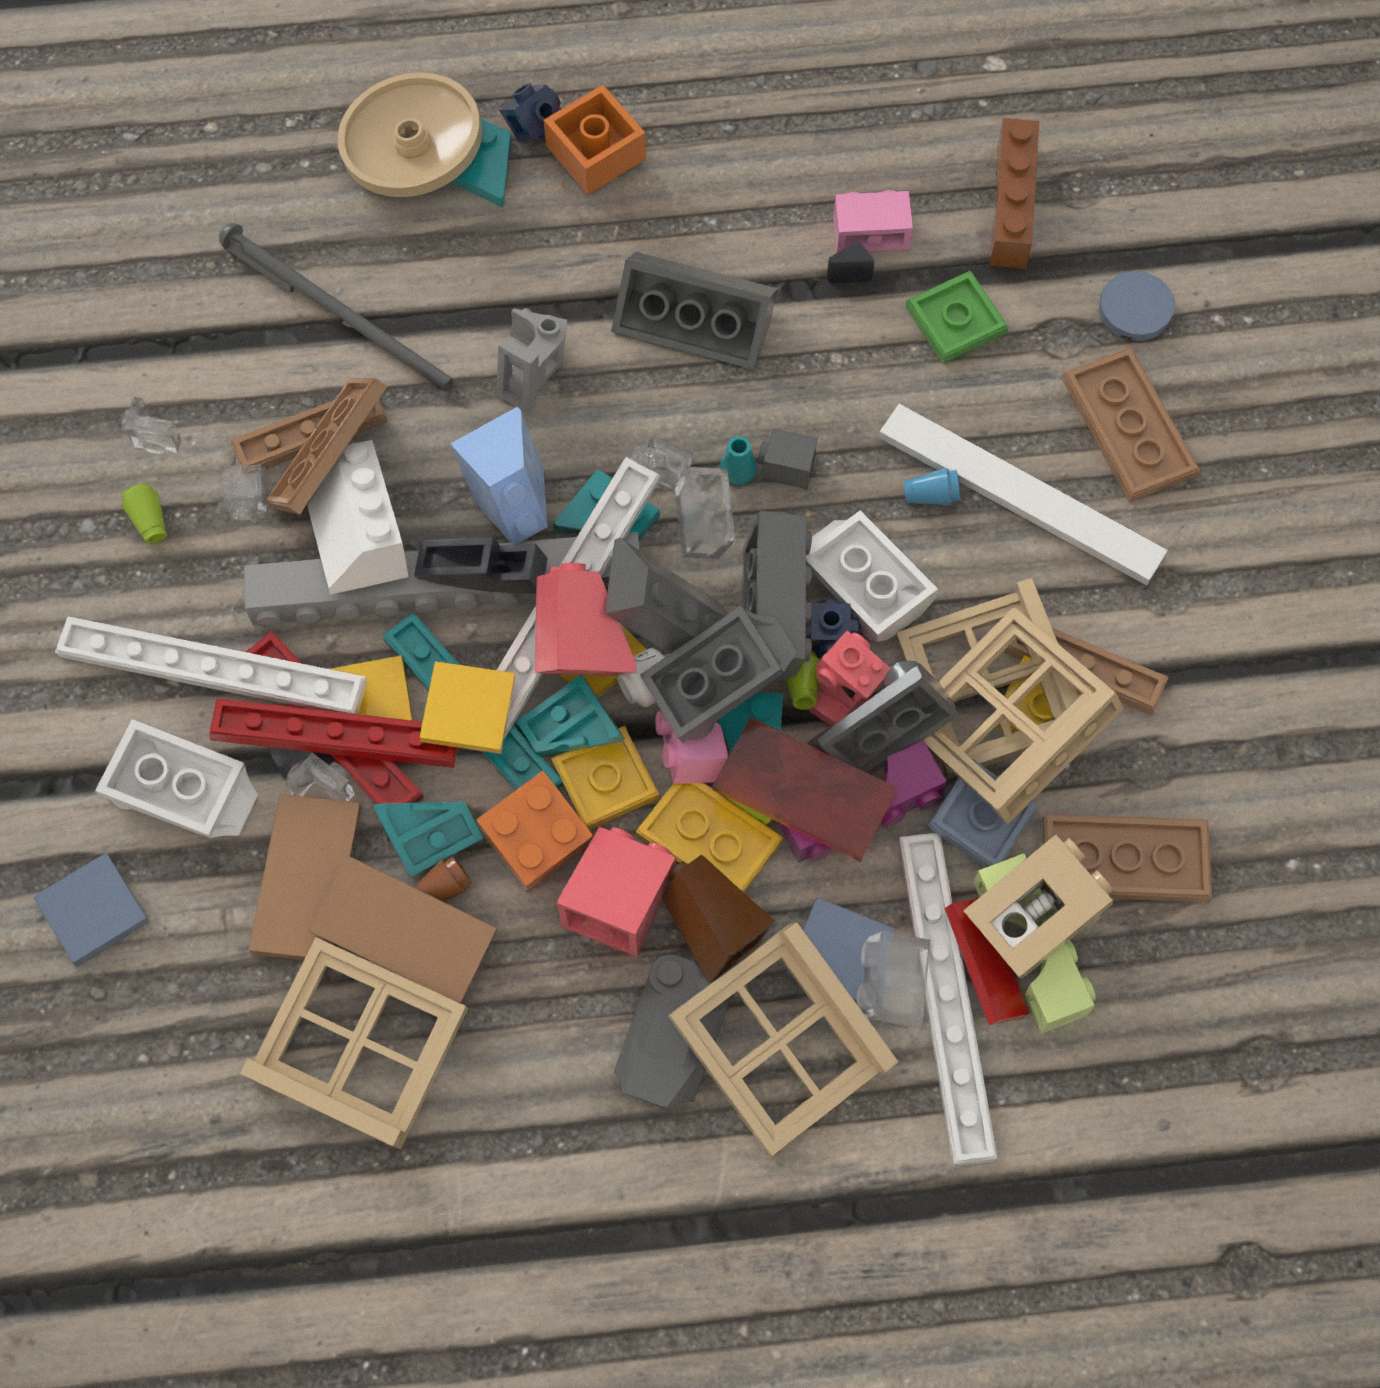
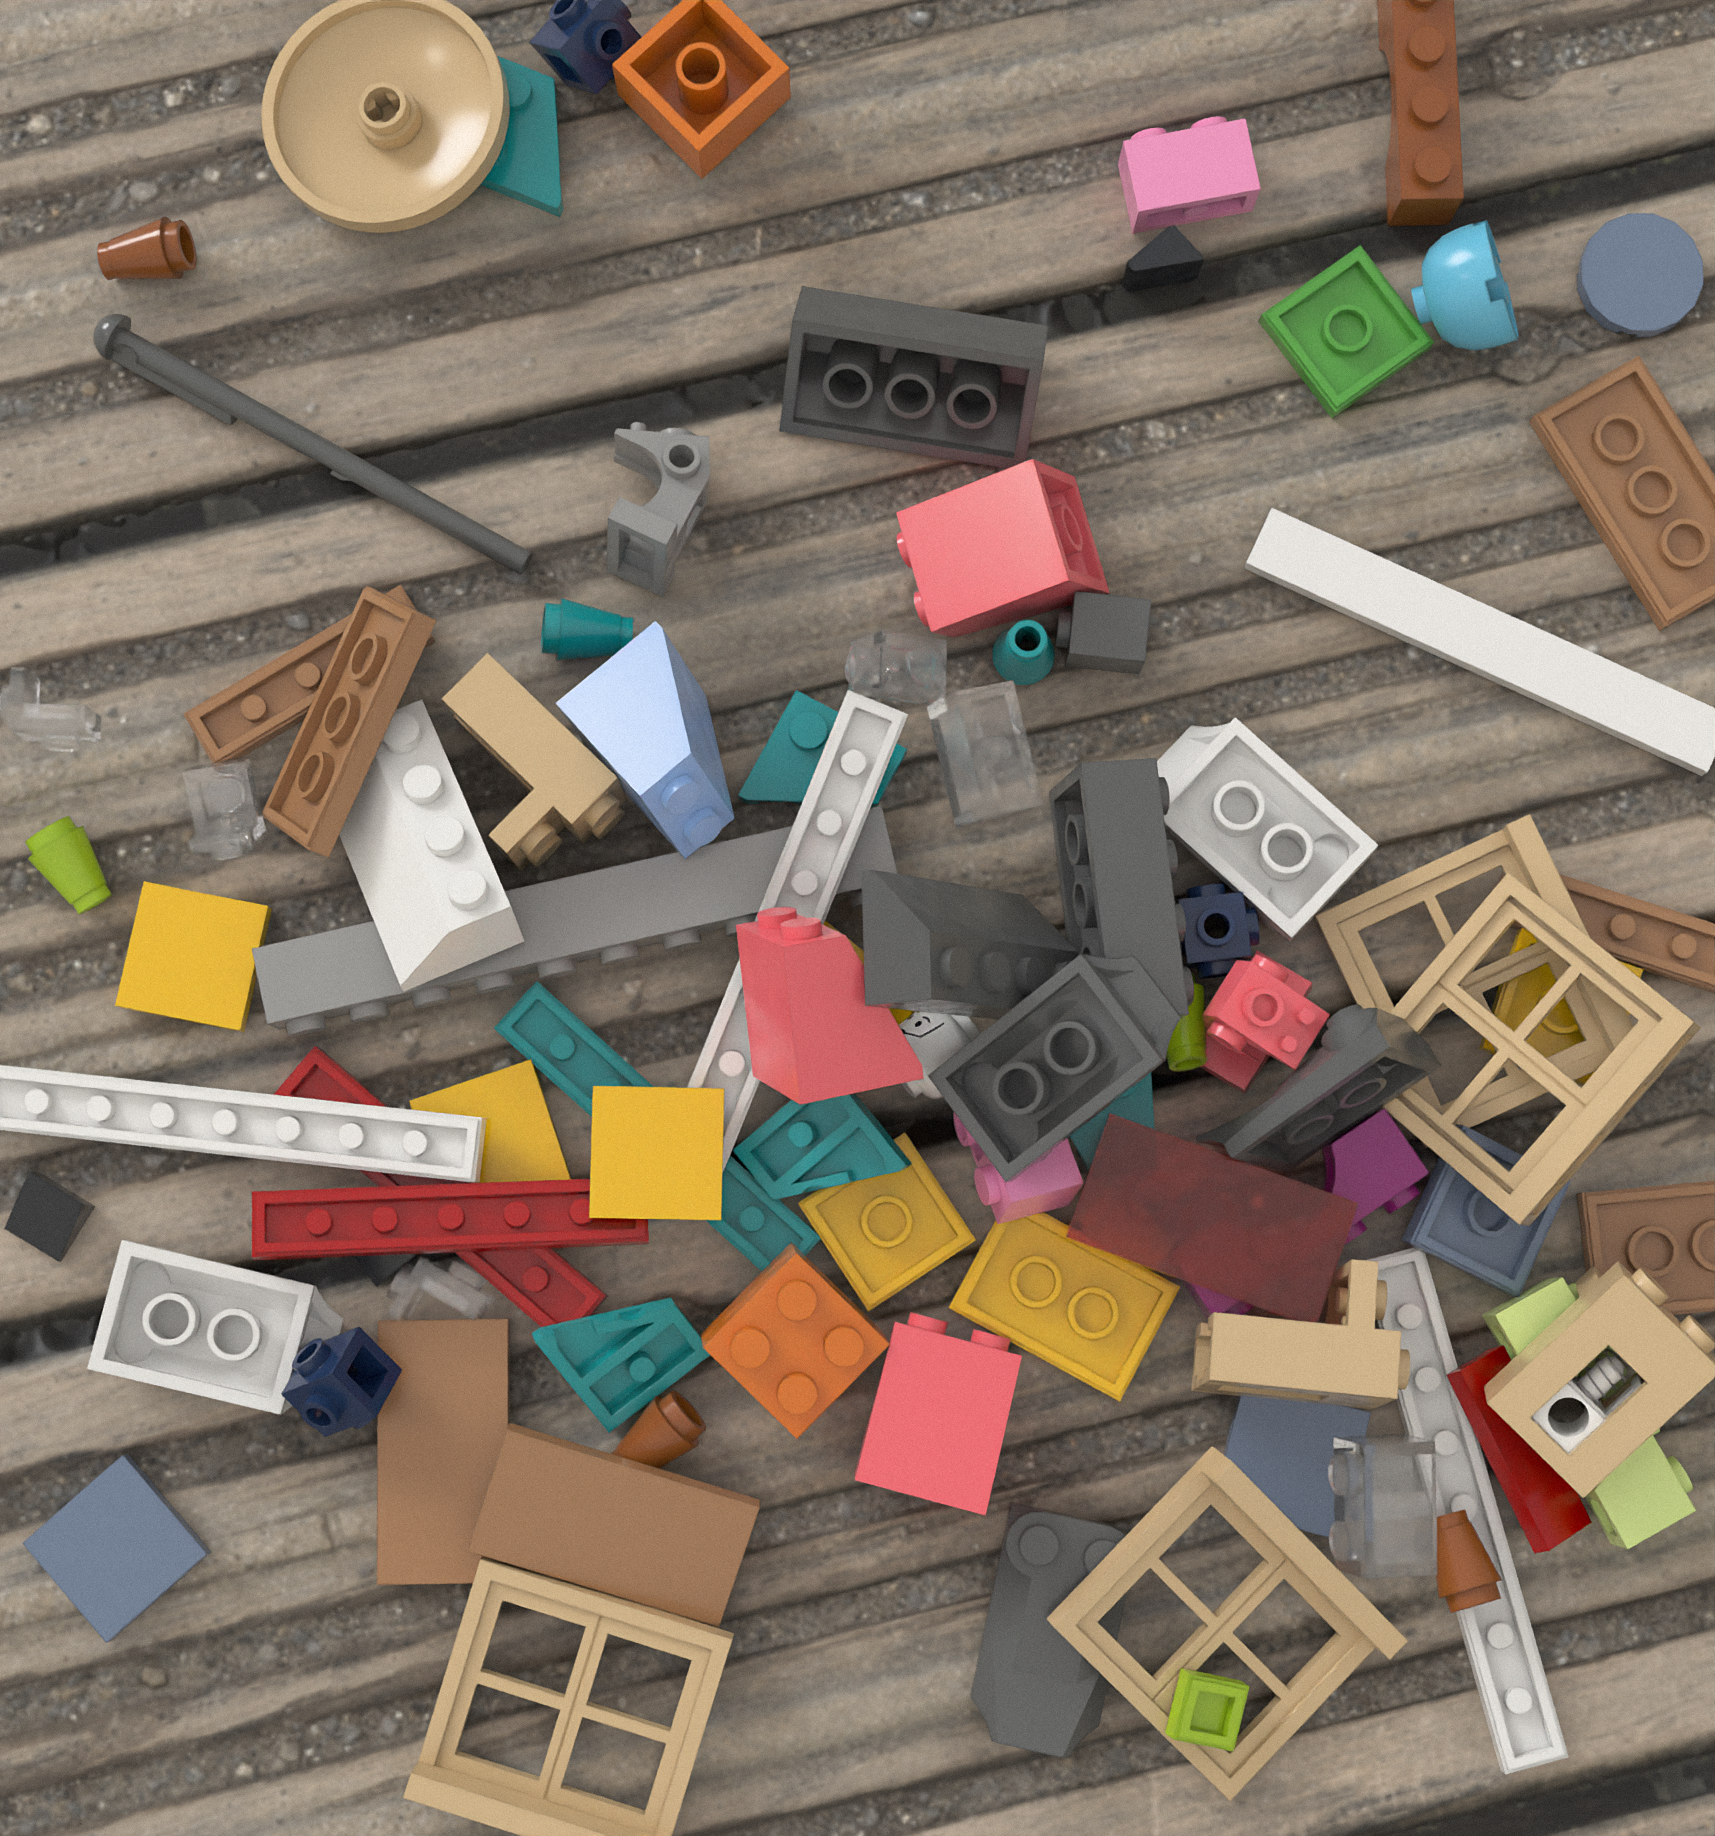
camera: 10 degrees left, 15 degrees up
black slope [414,537,548,594] -> none
reddish brown slope [662,854,775,982] -> none
dark azure cone [904,467,961,506] -> none
none -> black slope [4,1172,95,1262]
none -> dark orange cone [97,217,197,280]
none -> yellow tile [115,881,272,1032]
none -> dark blue brick [281,1327,402,1437]
none -> tan brick [442,653,627,871]
none -> teal cone [541,598,633,661]
none -> coral slope [896,459,1110,638]
none -> lime tile [1165,1668,1250,1752]
none -> tan brick [1191,1259,1410,1410]
none -> medium azure cylinder [1411,220,1519,351]
none -> dark orange cone [1427,1510,1502,1613]

